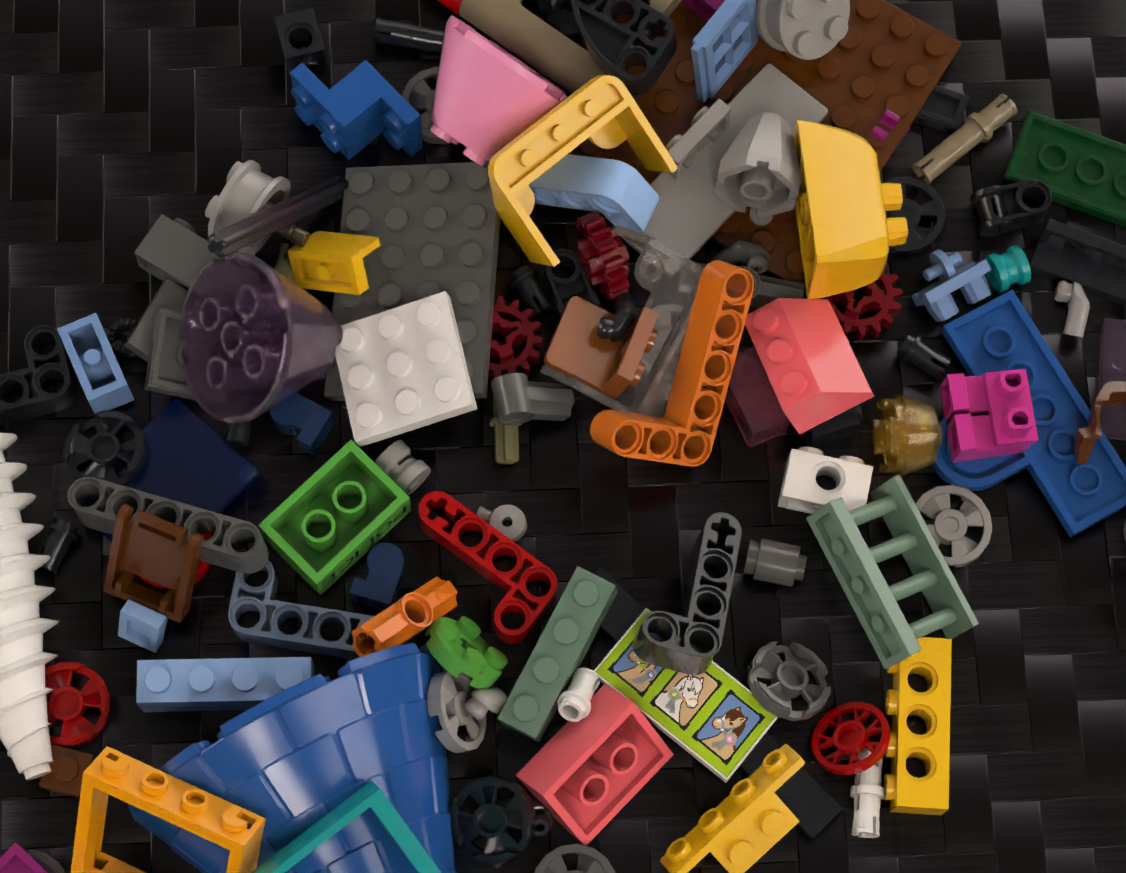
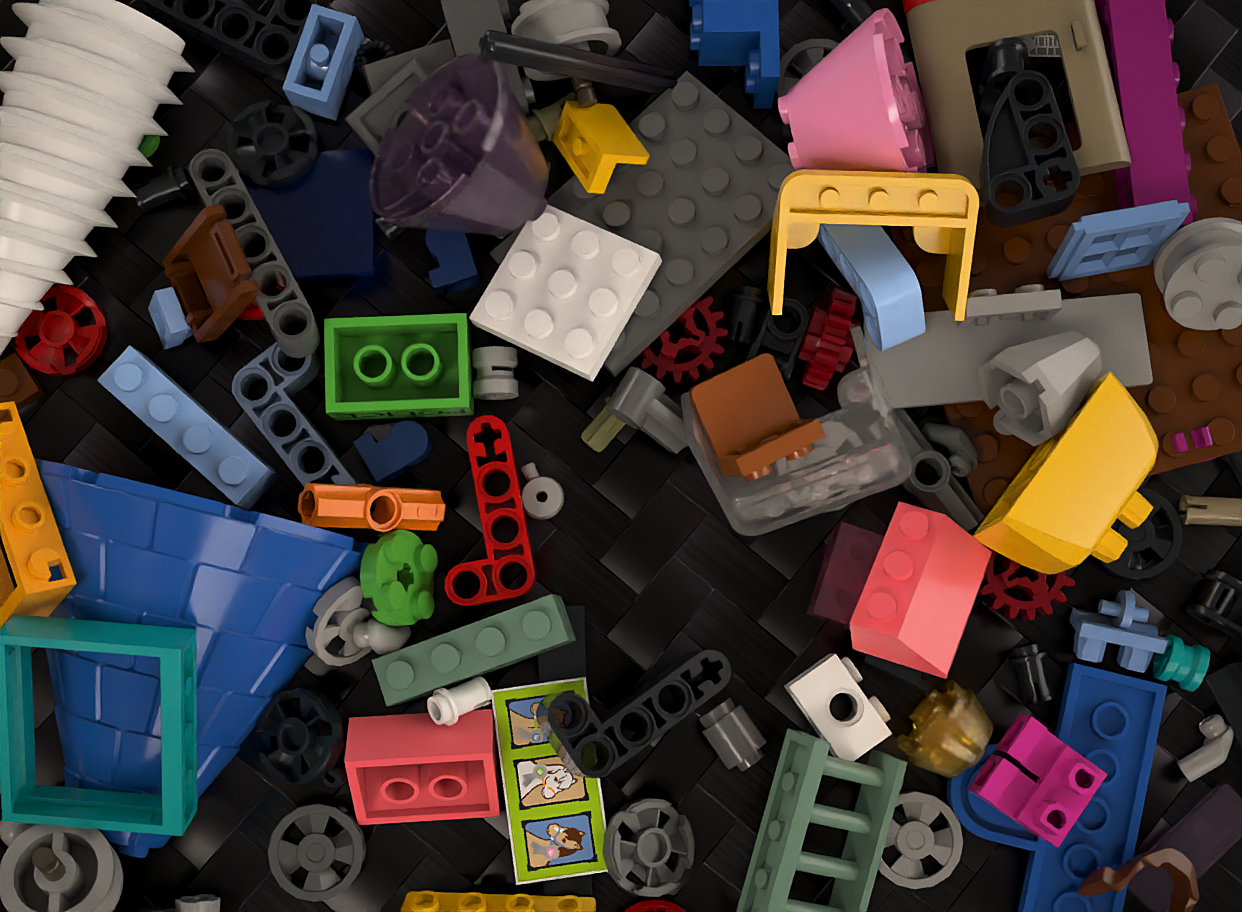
camera: 45 degrees right, 10 degrees up
orange beam [590,260,754,467] -> none
black arm [597,293,636,343] -> none

